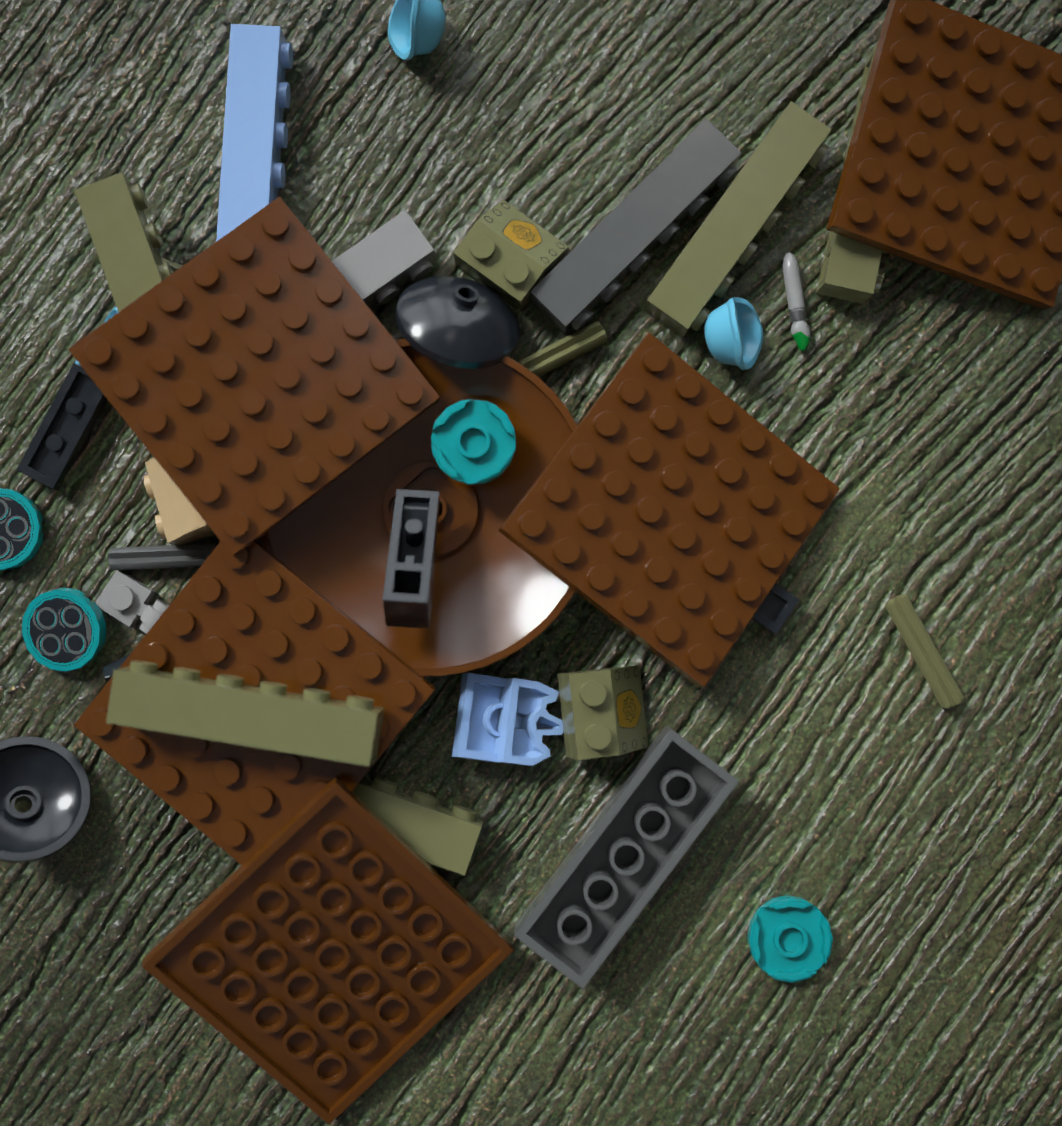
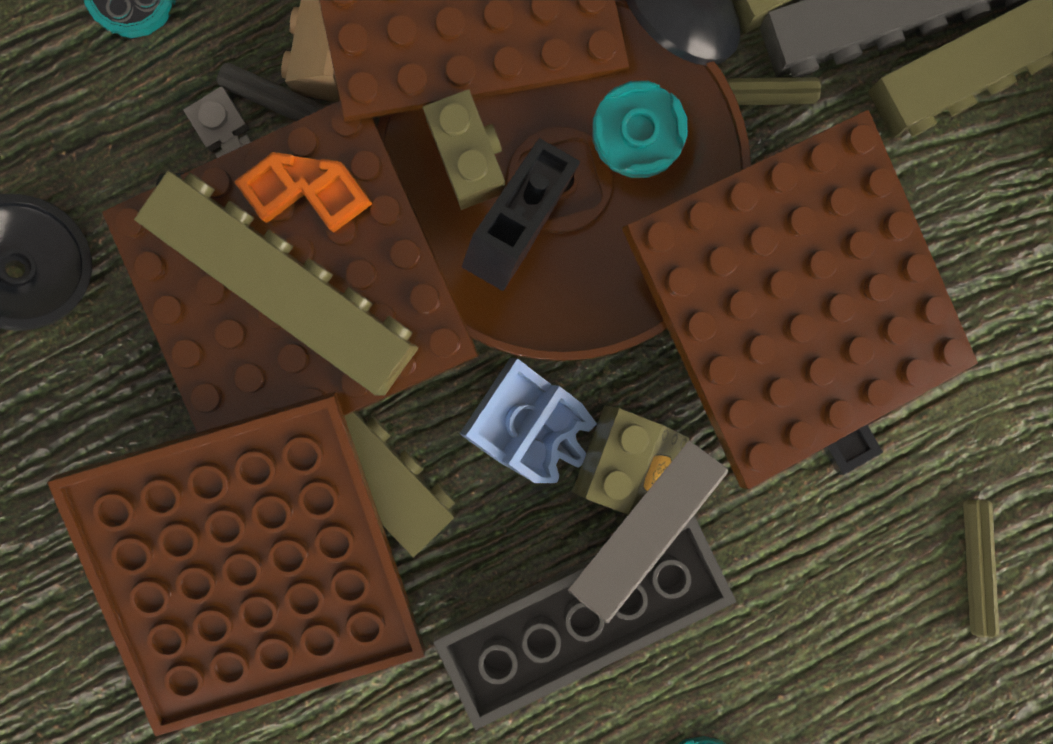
camera: 25 degrees right, 0 degrees up
tile [22,587,106,672] -> none
medium azure helmet [704,297,763,370] -> none
light grey piece [783,253,811,351] -> none
none -> orange tile [234,152,373,233]
none -> olive brick [423,89,505,210]
none -> light grey tile [568,440,728,624]

